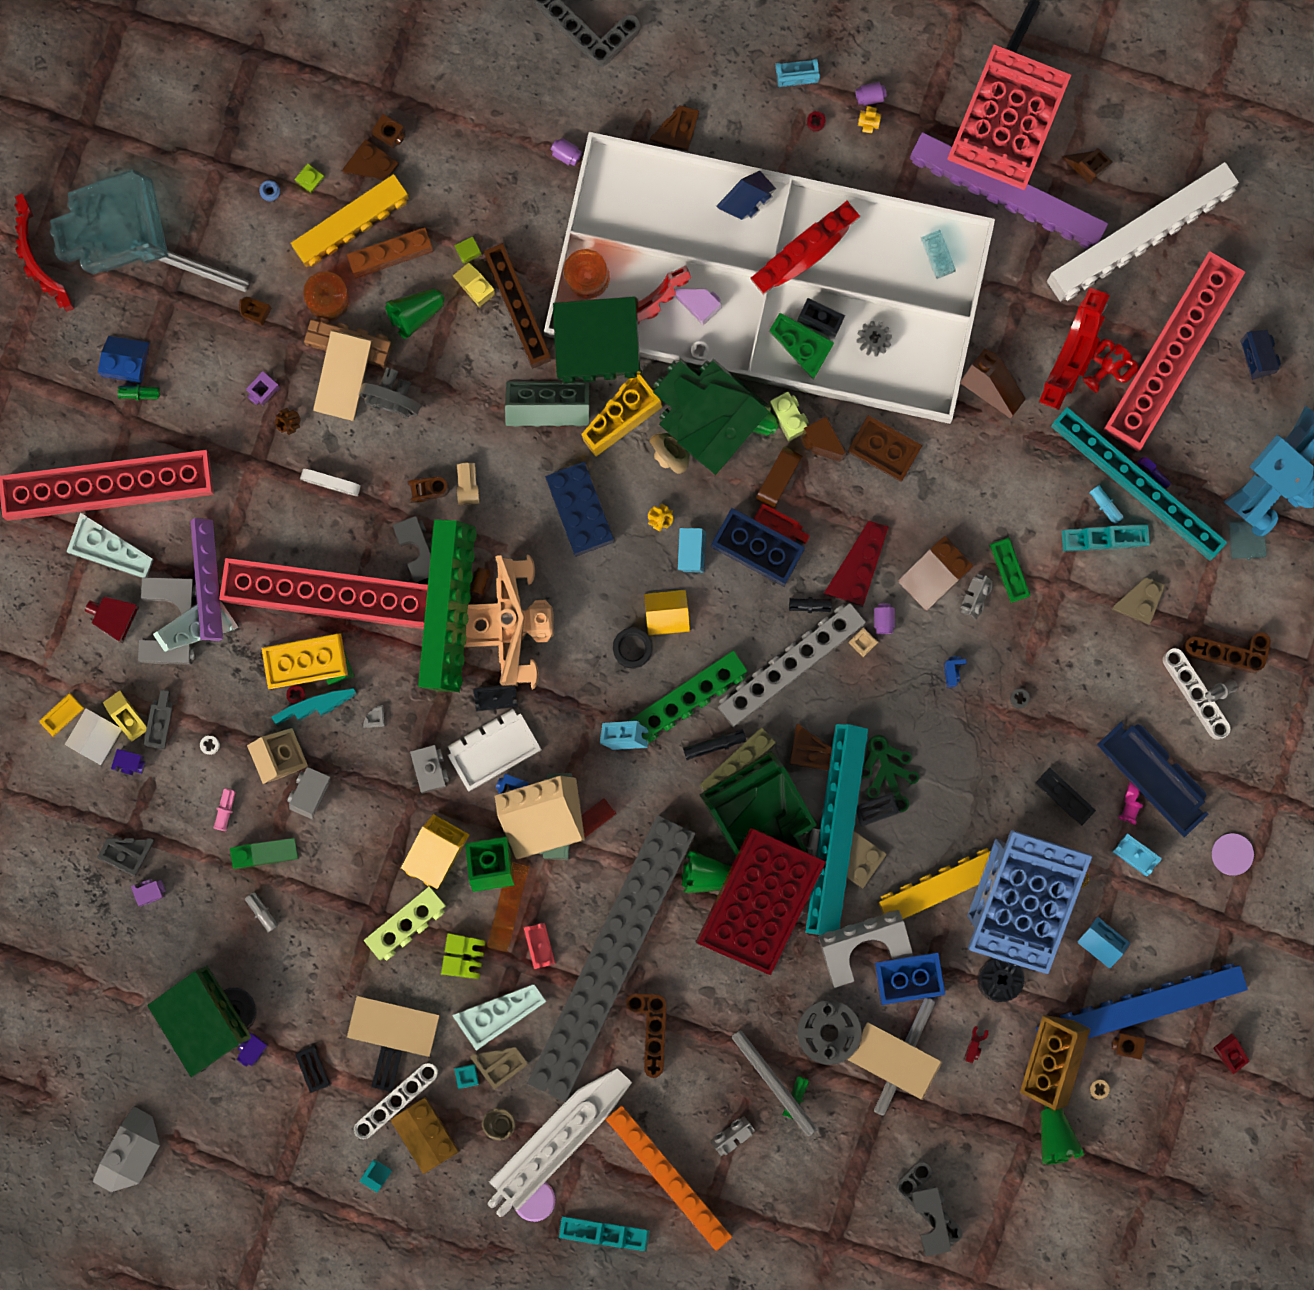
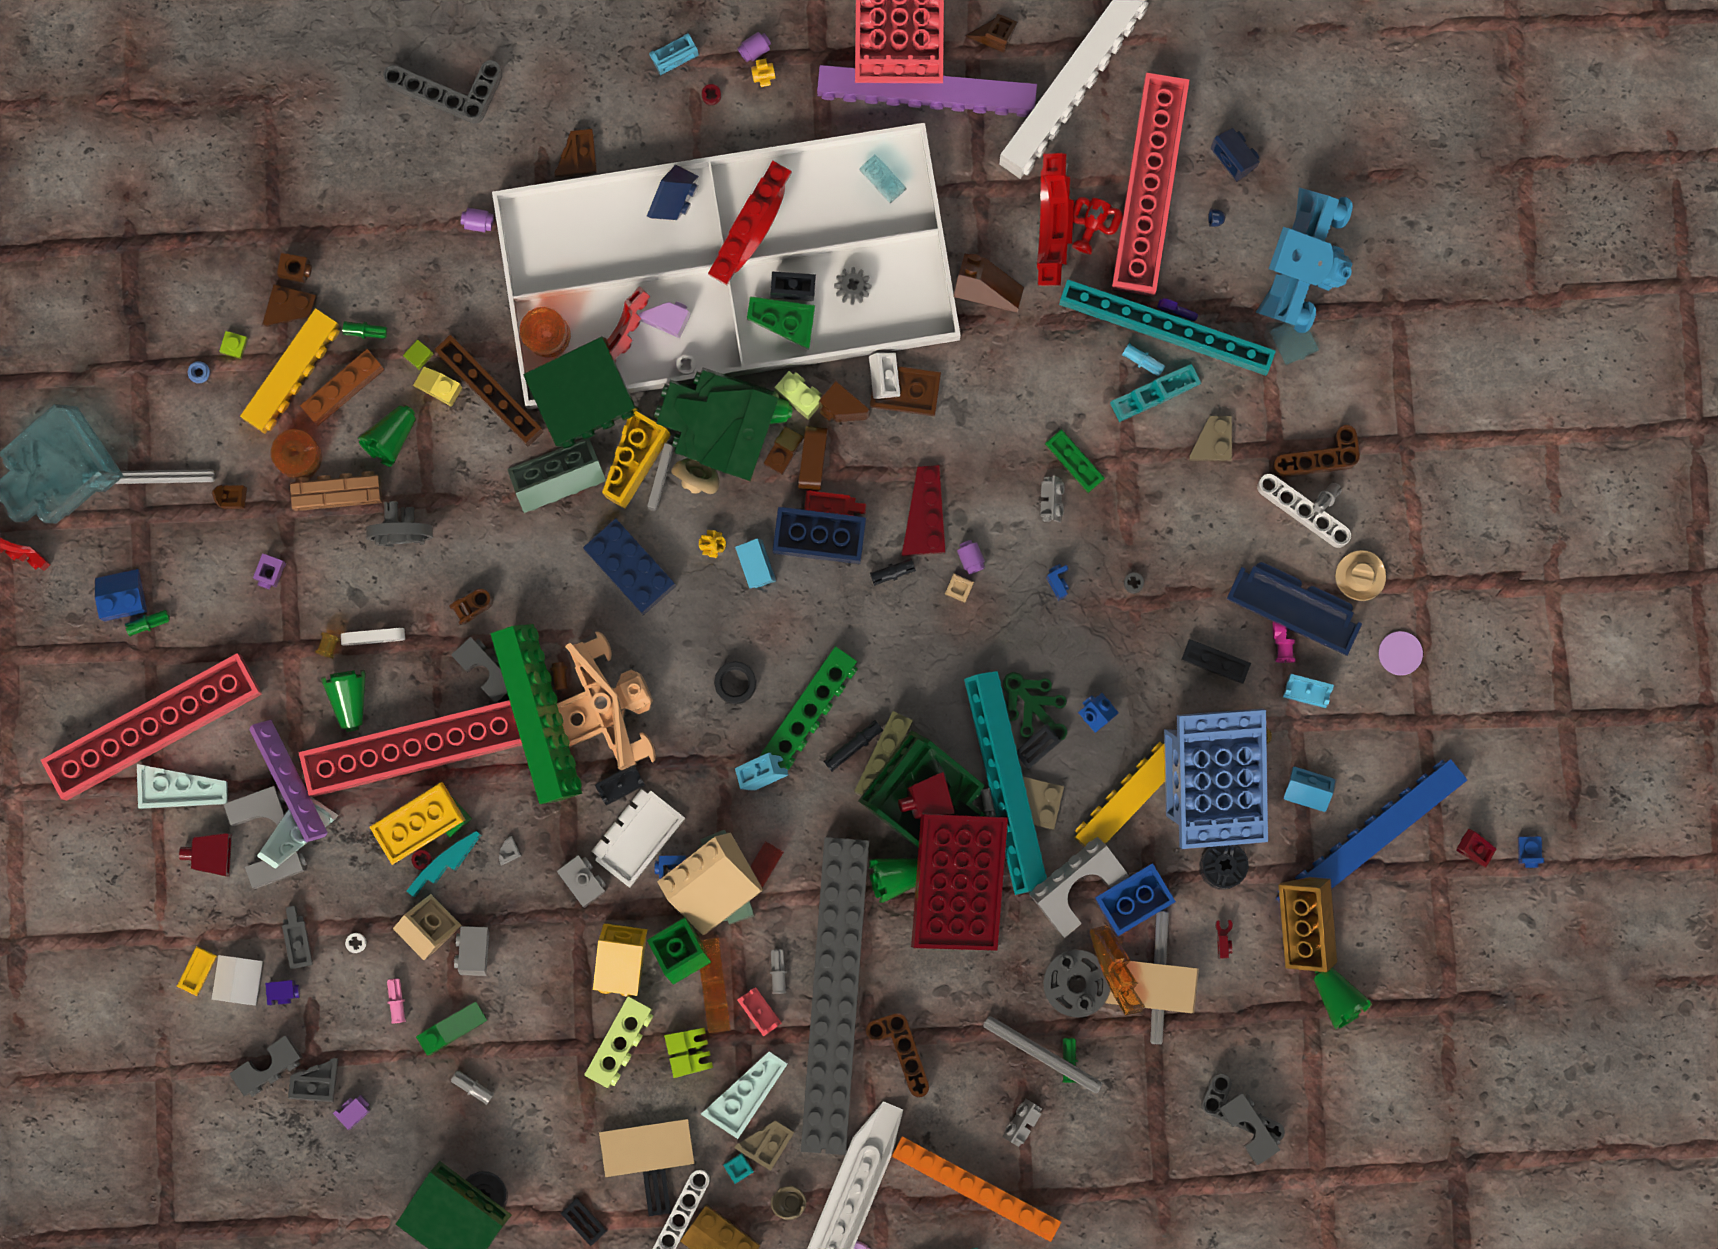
camera: 20 degrees left, 0 degrees up
light yellow slope [103,691,147,742] -> none
dark purple brick [236,1033,269,1067] -> none
reddish brown gear [275,408,301,435] -> none
tan tile [313,330,372,421] -> none
tan piece [457,463,479,505] -> none
yellow slope [644,590,690,636] -> none
light grey brick [718,603,866,728] -> none
reddish brown wing [790,724,832,771] -> none
slope [897,536,973,611] -> none
tan bush [1090,1080,1110,1099] -> none
reddish brown brick [1111,1033,1145,1060] -> none
none -> dark grey arch [229,1036,303,1097]
none -> clear yellow bush [314,632,341,659]
none -> green cone [321,670,366,732]
none -> green axle [342,321,387,339]
none -> light grey tile [647,443,674,511]
none -> reddish brown slope [763,426,804,475]
none -> light grey axle [770,949,787,994]
none -> white slope [869,353,900,399]
none -> dark red torso [898,772,954,819]
none -> blue brick [1078,693,1119,733]
none -> clear orange slope [1090,925,1145,1016]
none -> dark blue hinge [1208,209,1226,227]
none -> tan hat [1335,550,1386,601]
none -> blue bracket [1518,837,1544,868]

